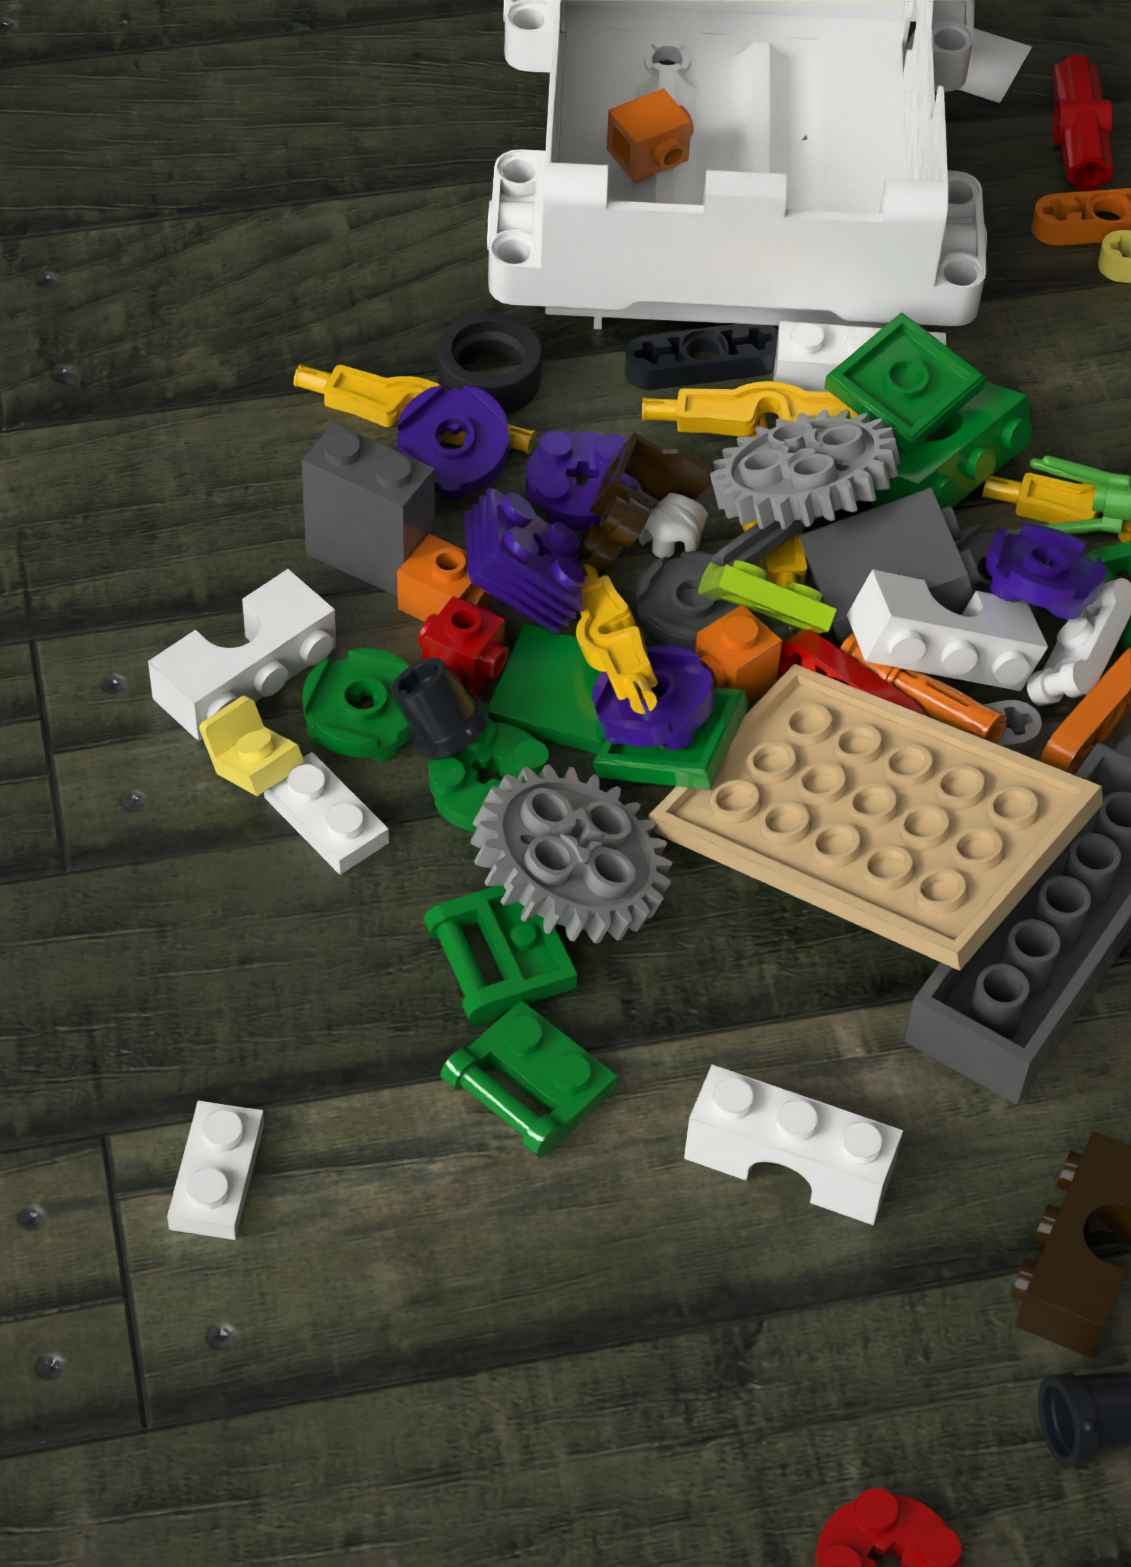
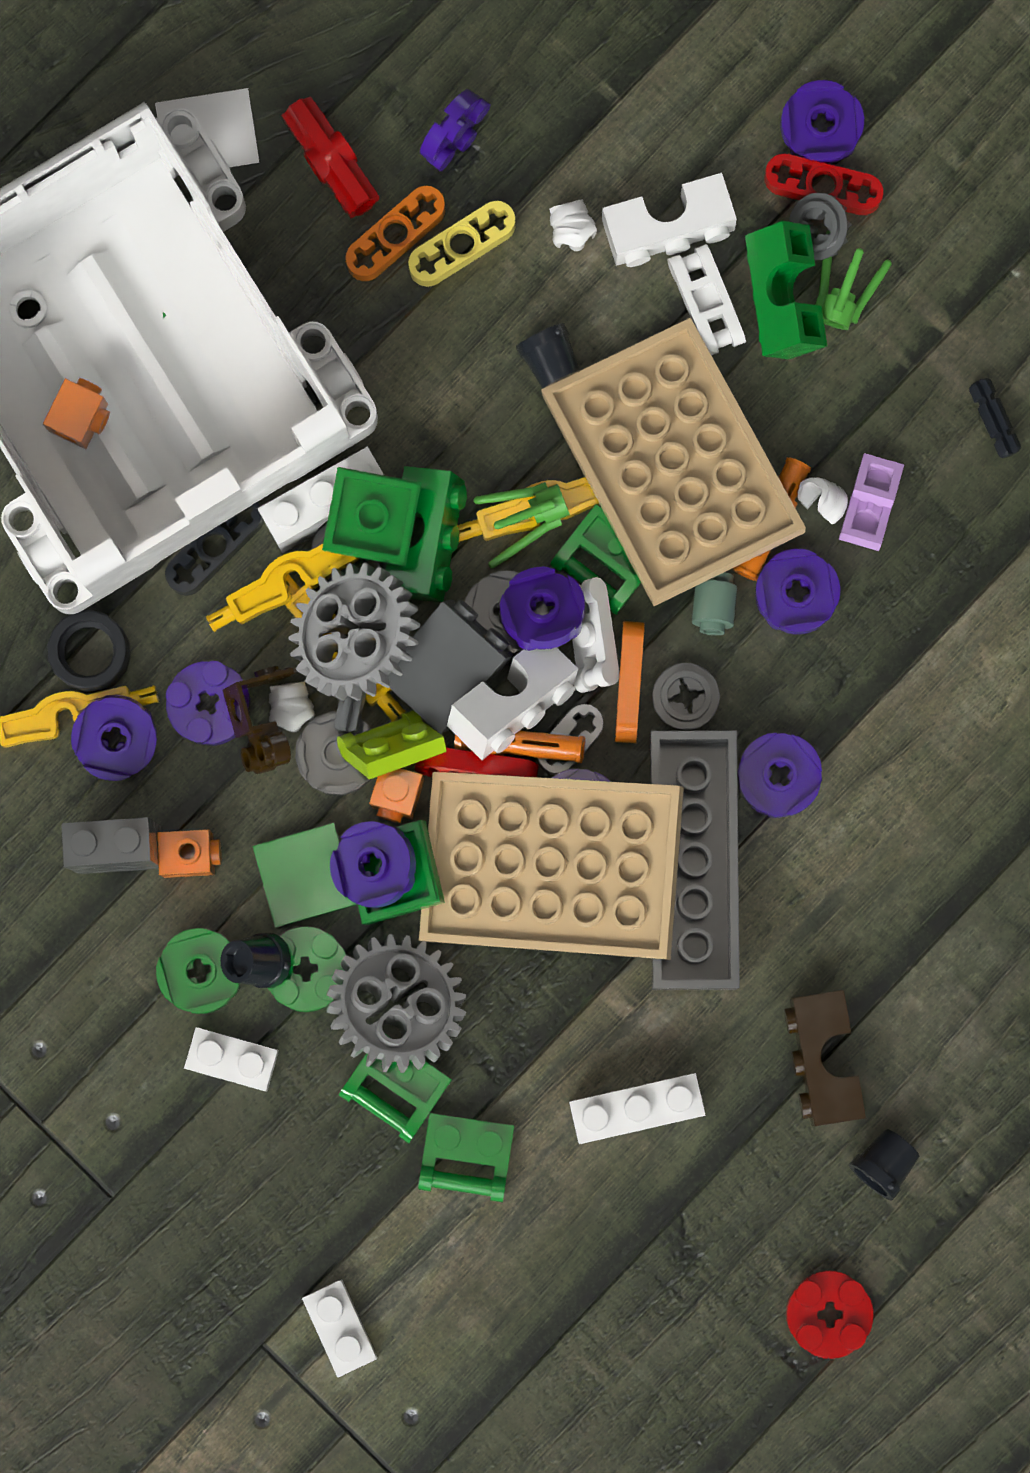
camera: 25 degrees left, 30 degrees up
white arch [148,569,336,741] -> none
light yellow bracket [199,696,305,796] -> none
red brick [418,596,509,697] -> none
dark purple brick [464,488,585,635] -> none
yellow piece [576,564,658,714] -> none

